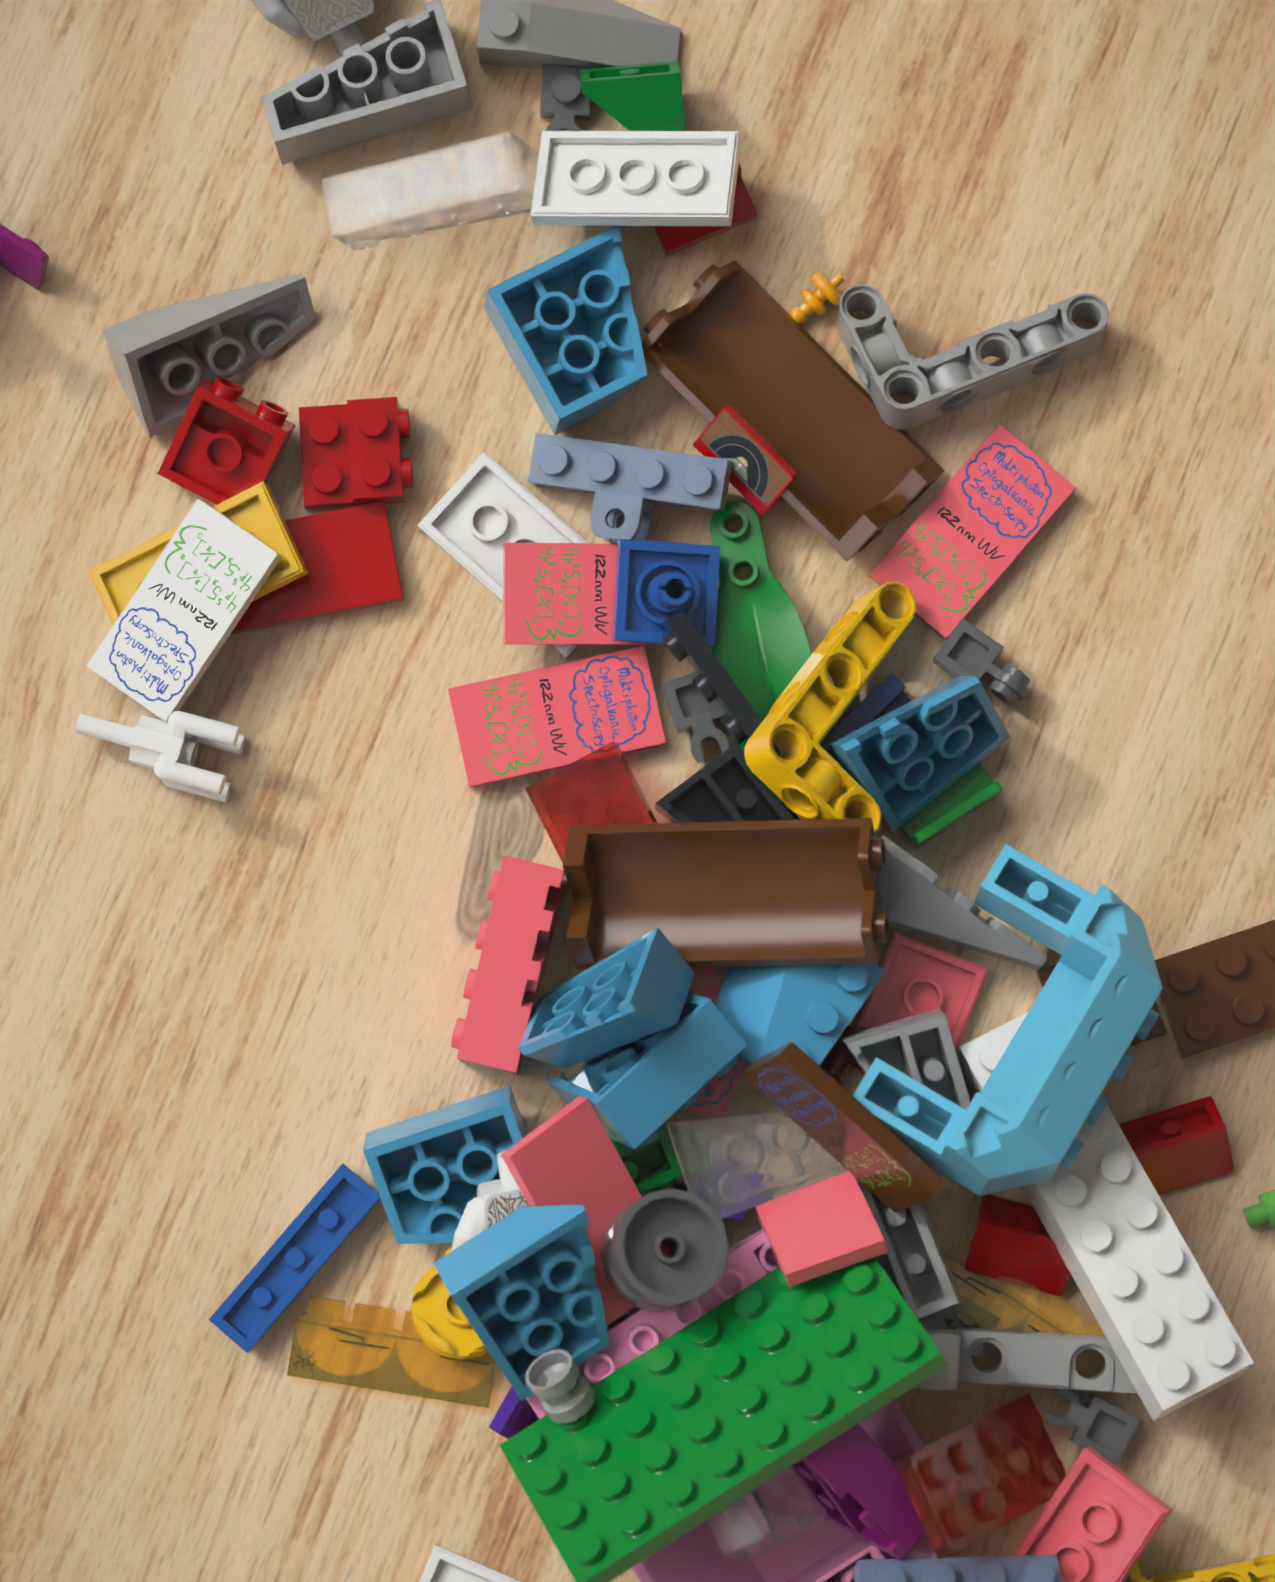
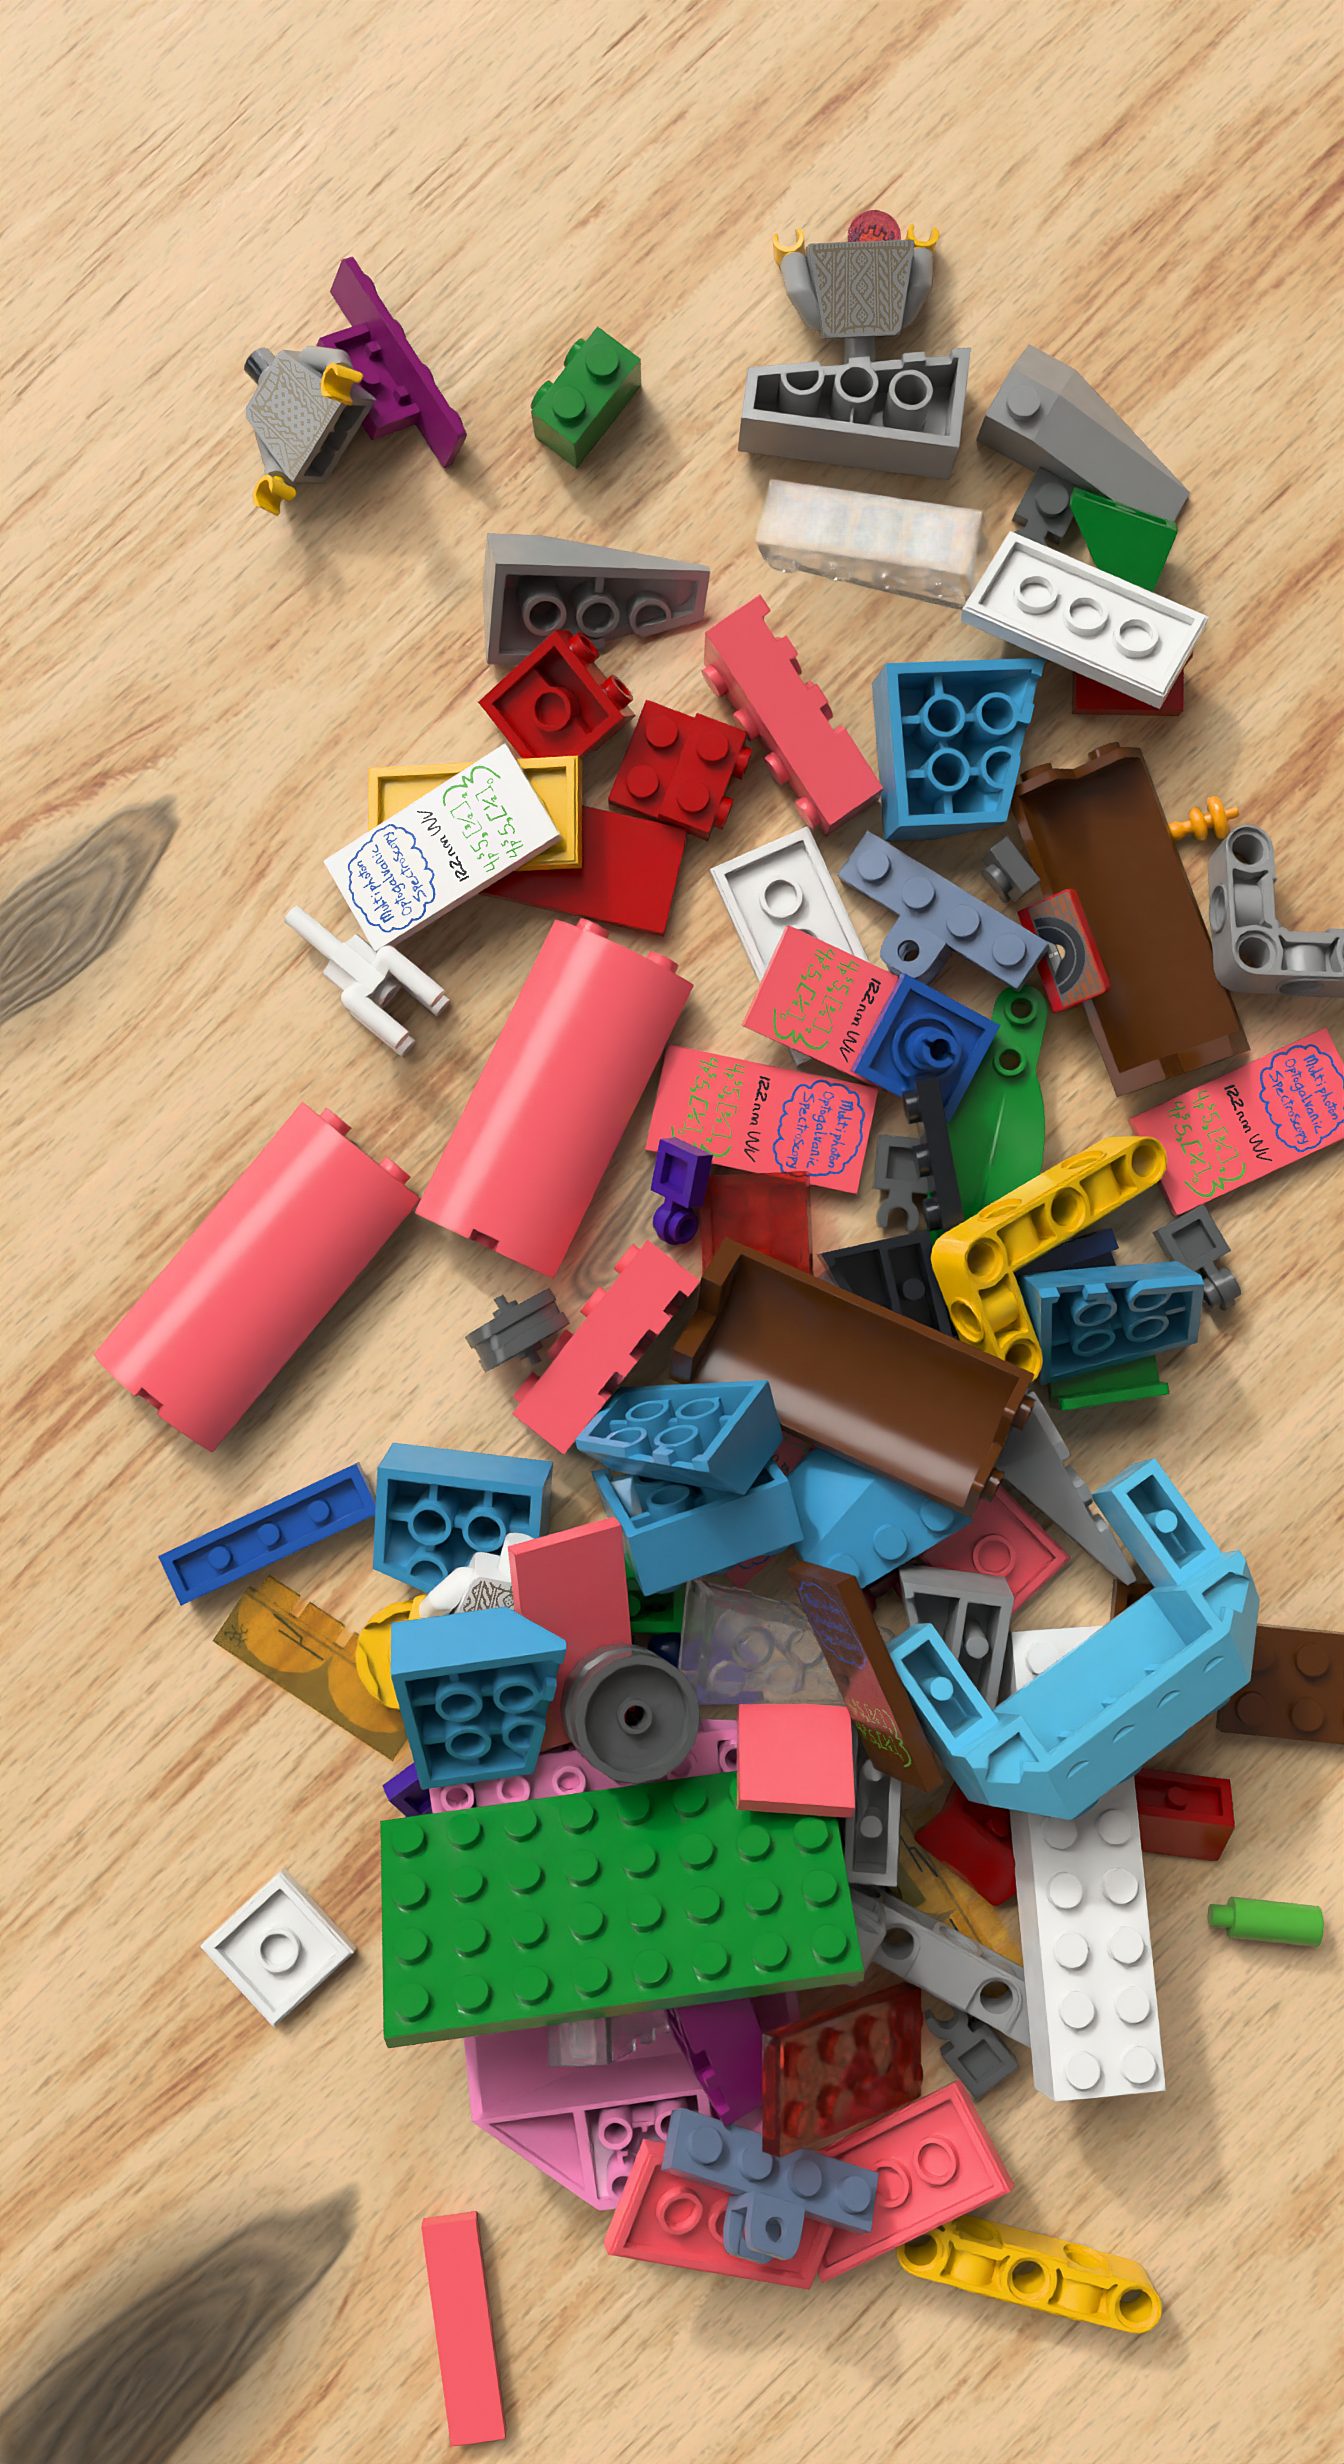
camera: 15 degrees right, 5 degrees up
light grey wheel [525,1350,595,1424] -> none
none -> coral cylinder [93,1102,421,1453]
none -> coral cylinder [415,918,694,1279]
none -> dark grey wheel [465,1288,570,1373]
none -> green brick [531,326,642,469]
none -> dark purple plate [650,1137,713,1245]
none -> coral wedge [701,594,883,837]
none -> dark grey plate [982,836,1040,903]

